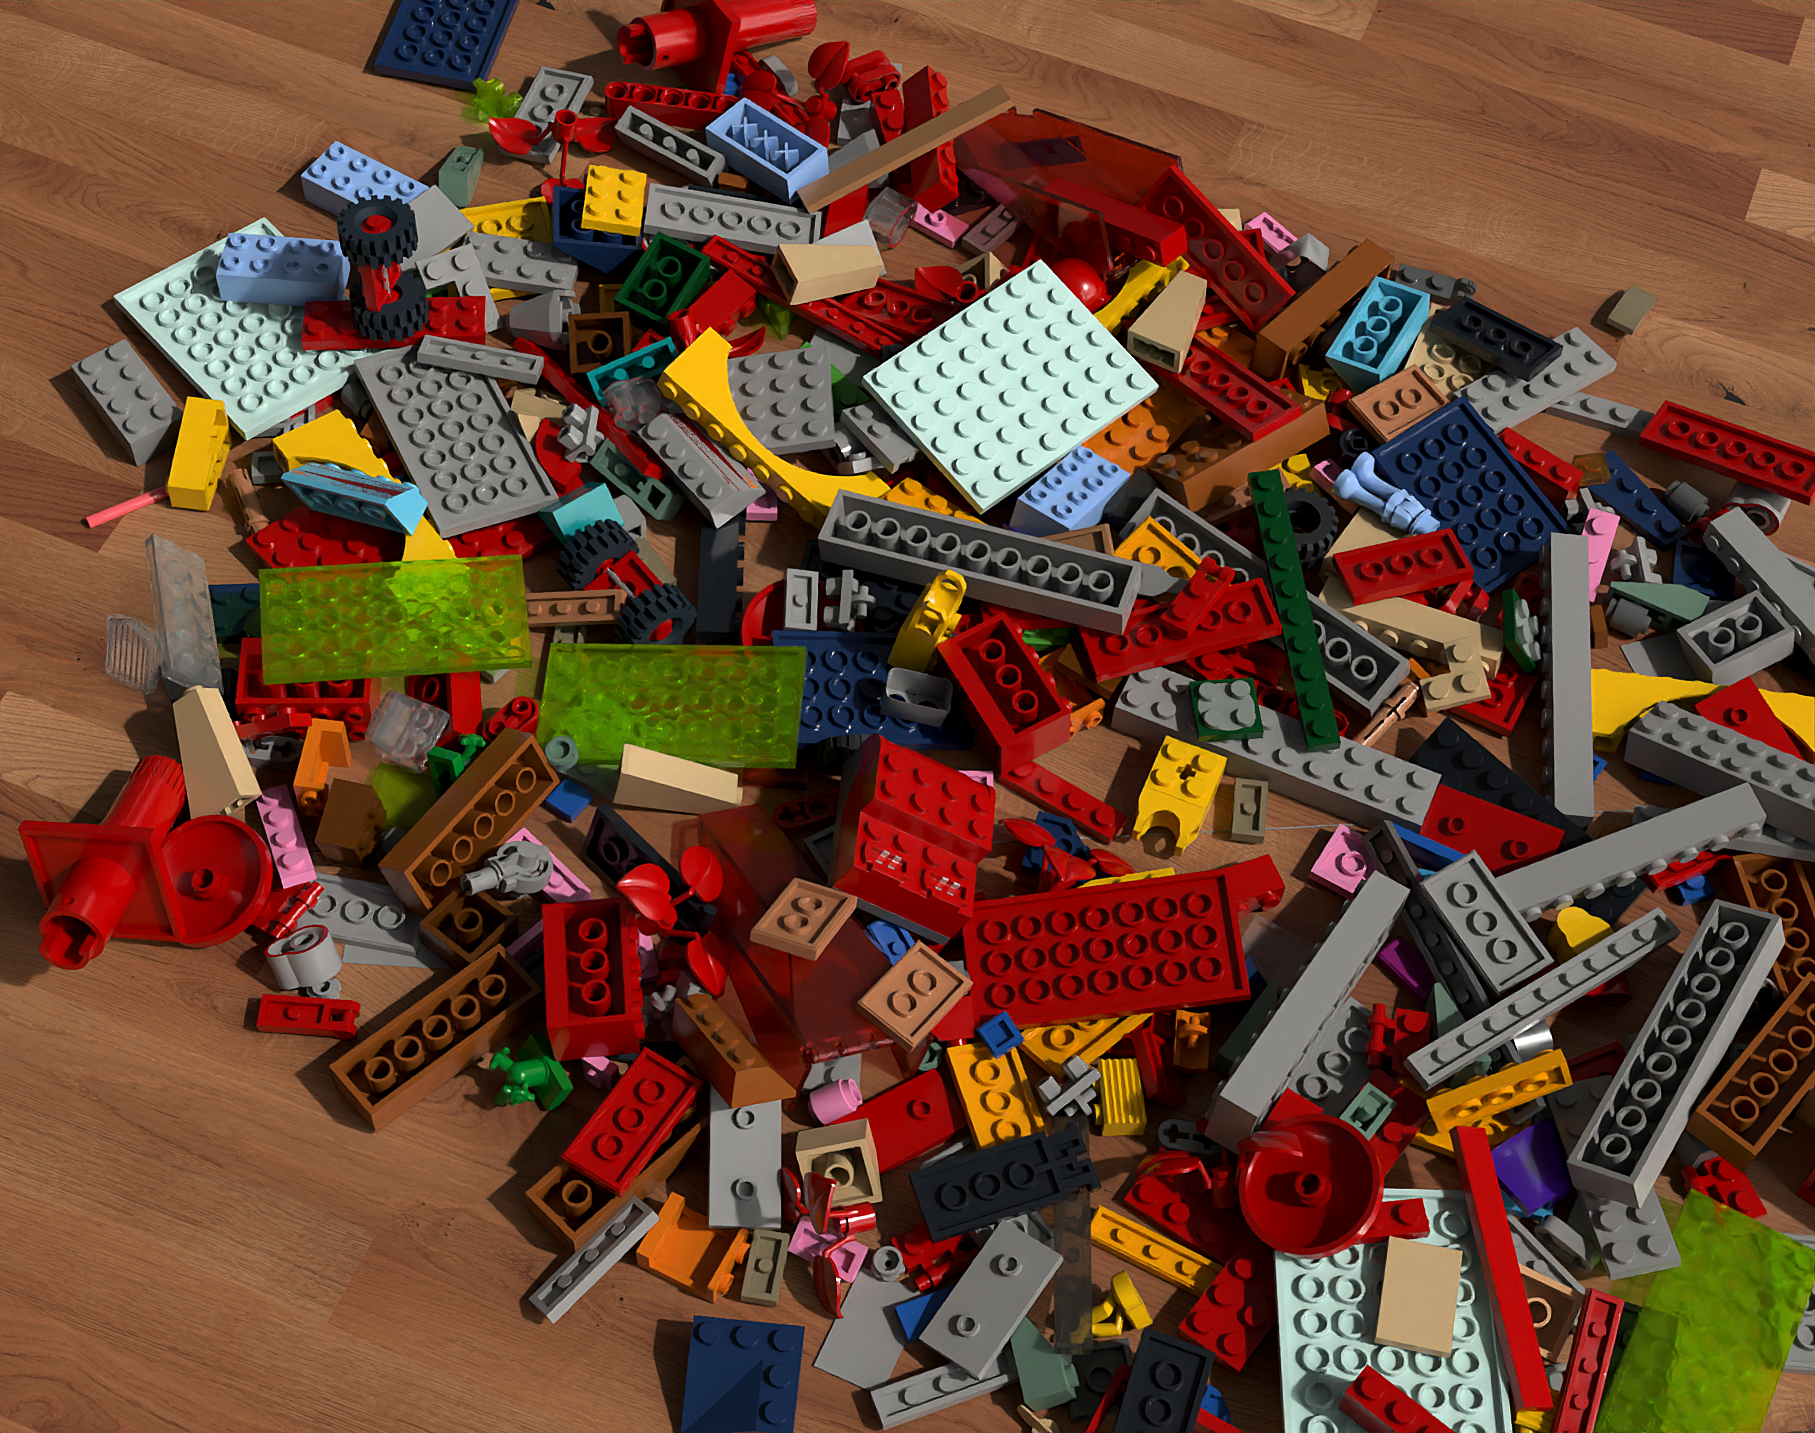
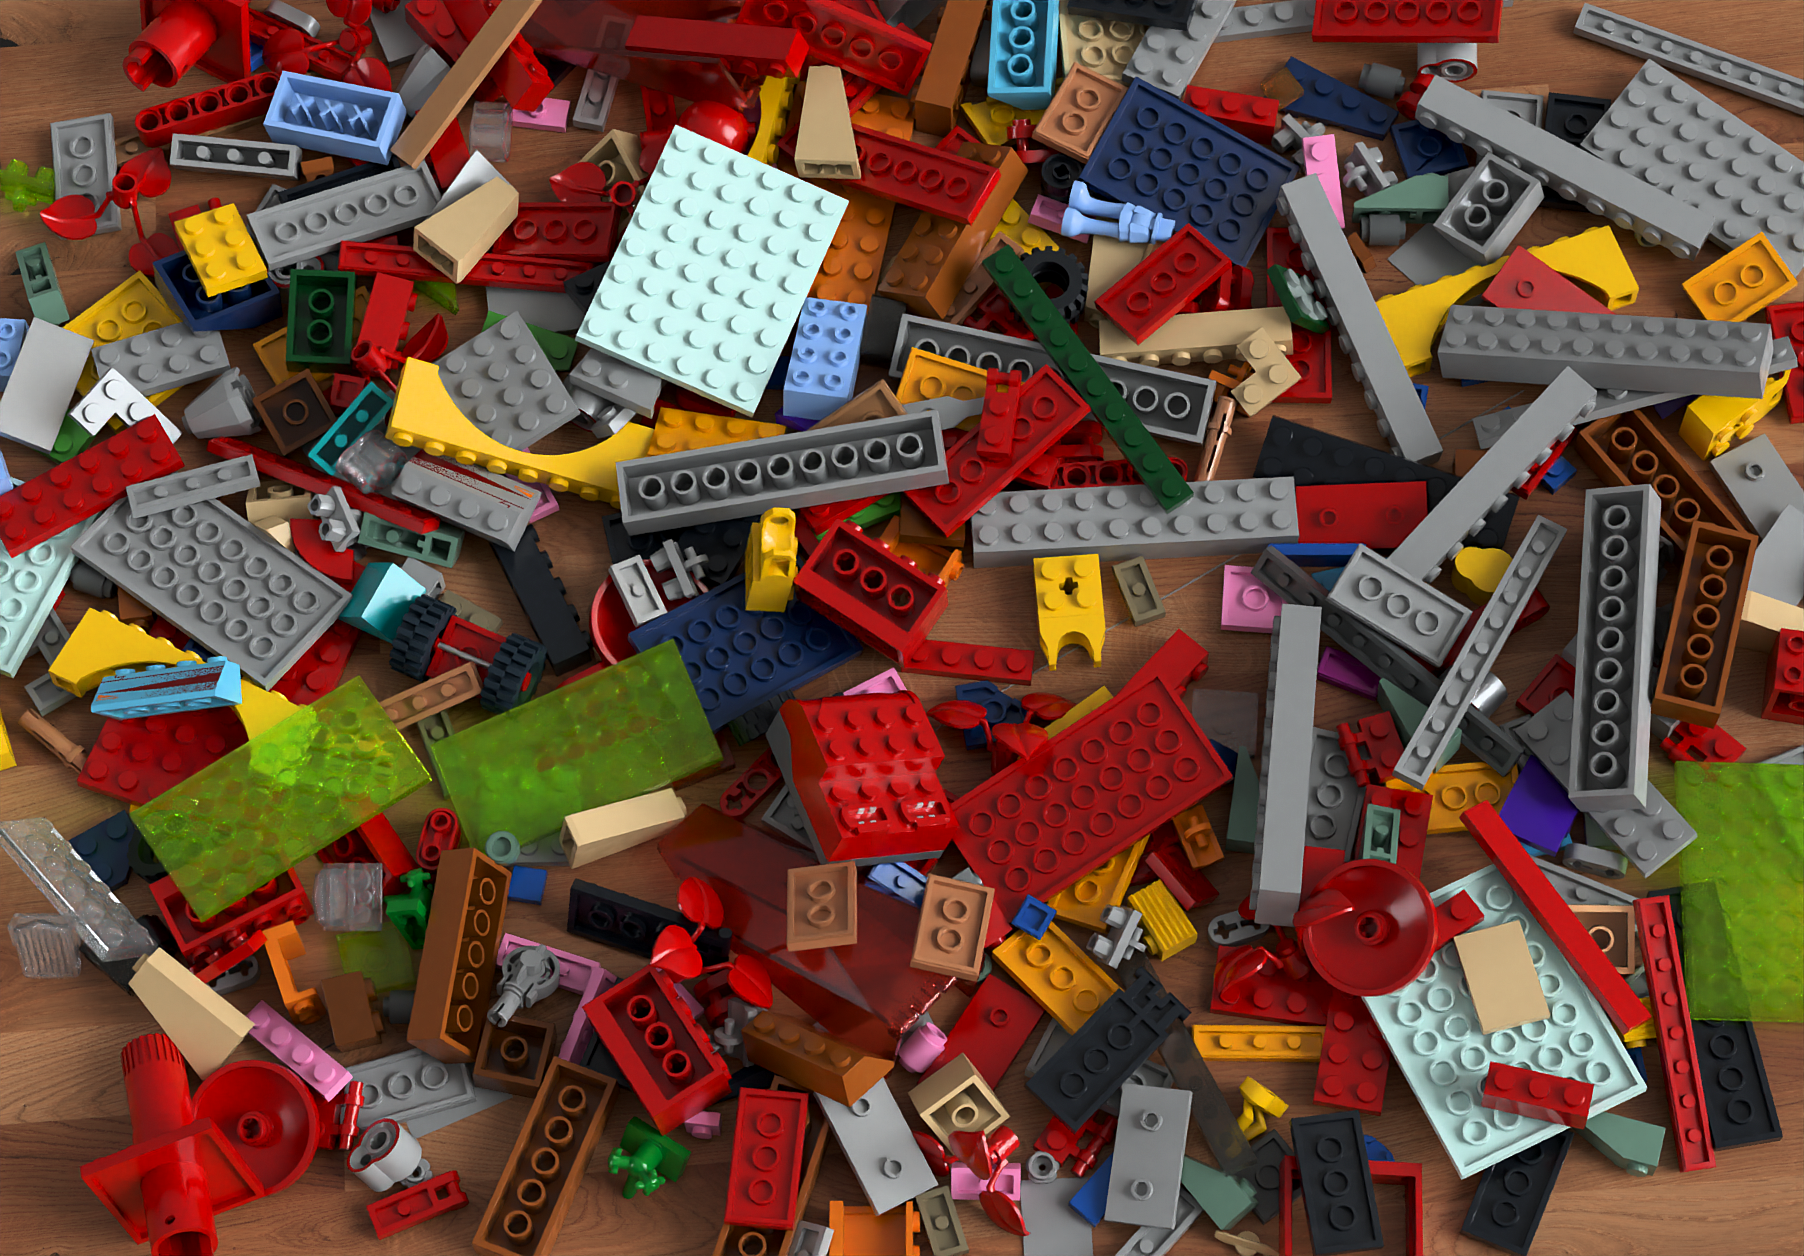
camera: 20 degrees left, 10 degrees up
black plate [337,195,429,342] -> none
light grey piece [880,668,953,727] -> none
piece [1188,678,1264,742] -> none
light orange plate [1426,1048,1573,1135] -> none

